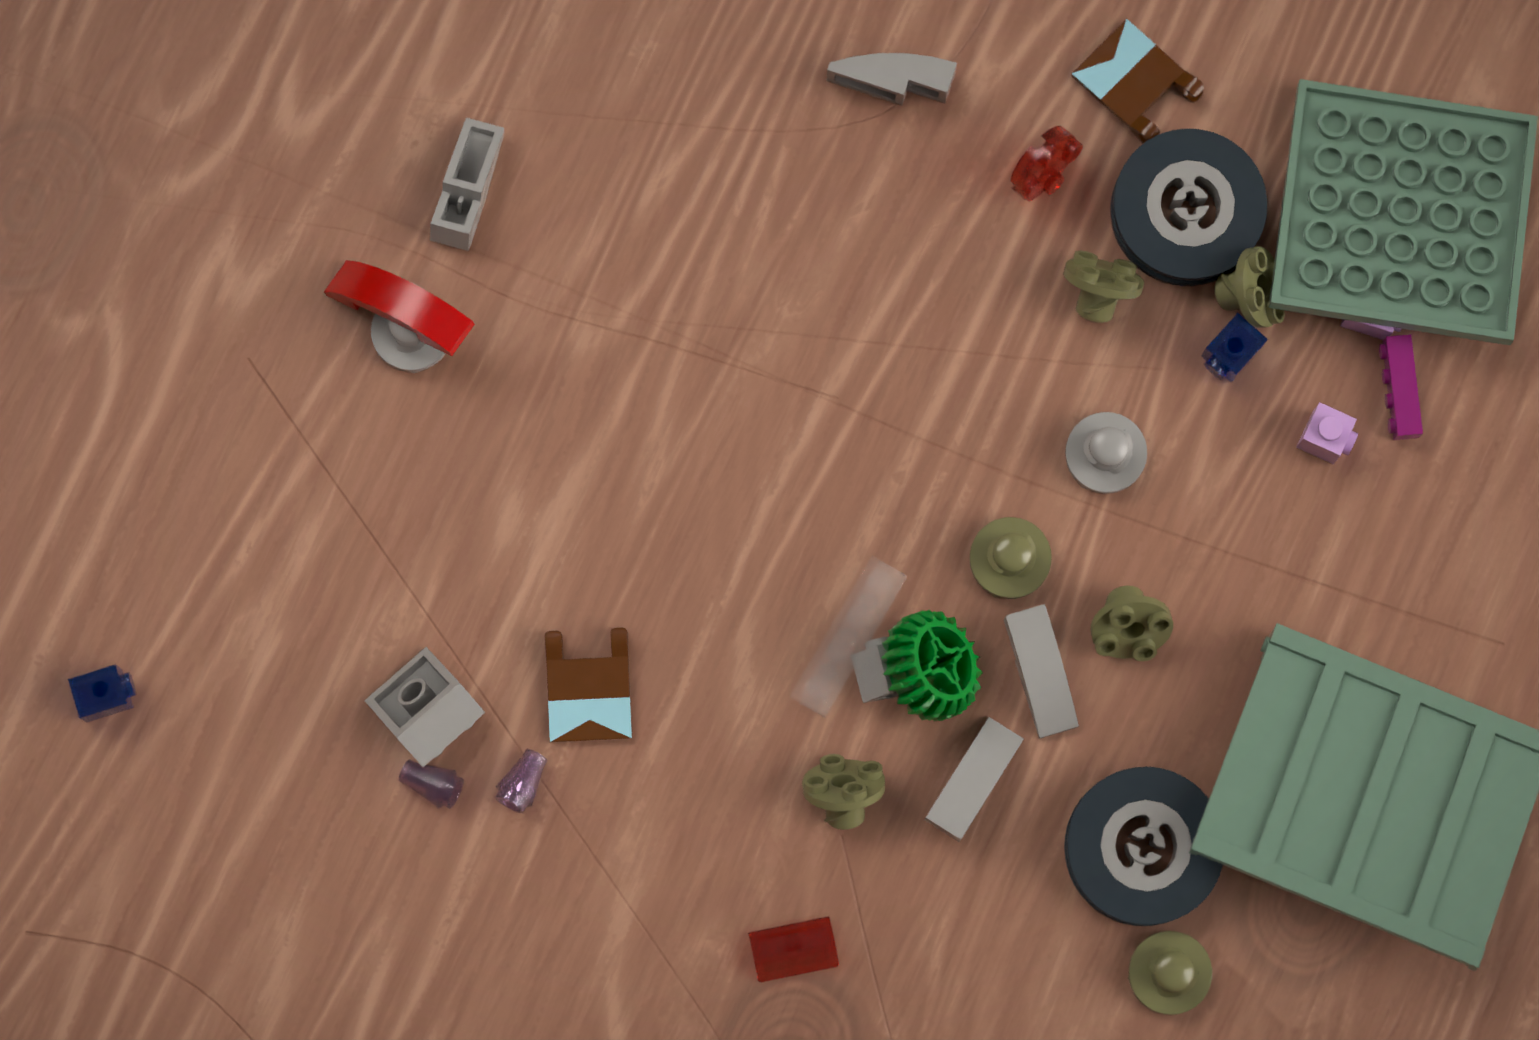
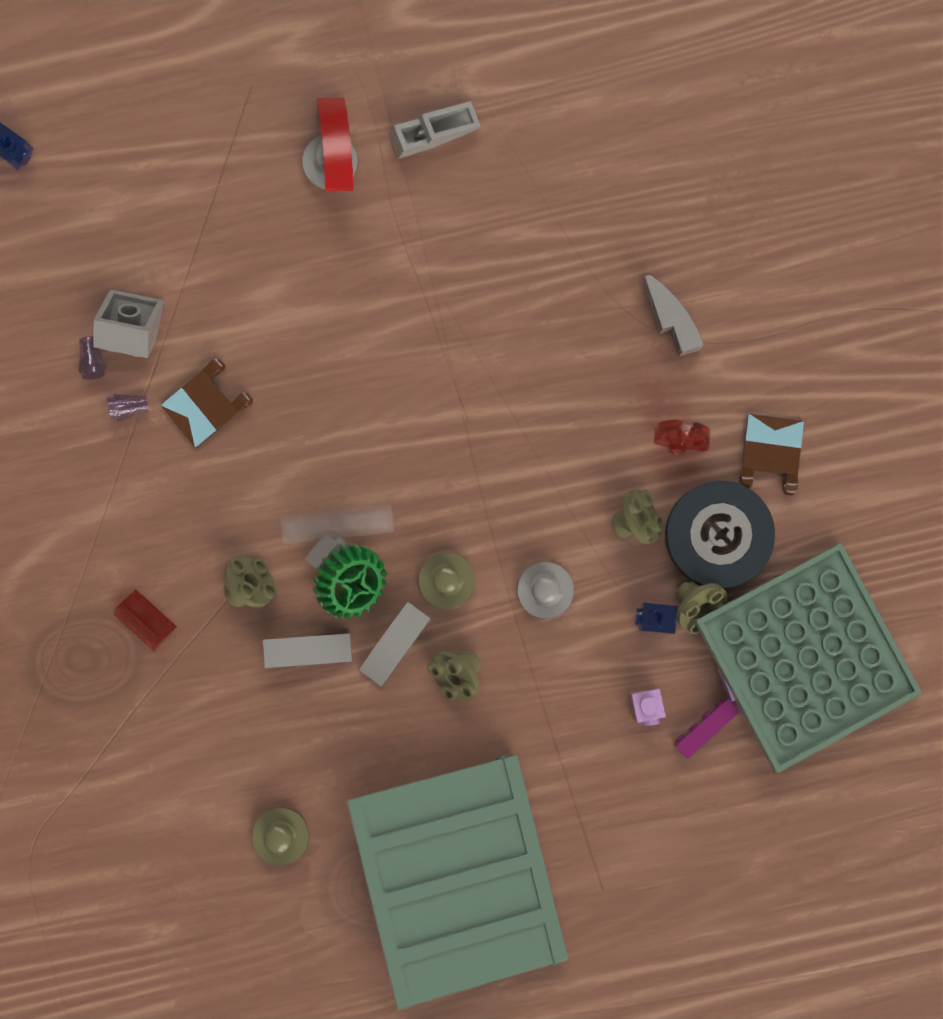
camera: 60 degrees right, 5 degrees up
black wheel [1064,767,1223,926] -> none

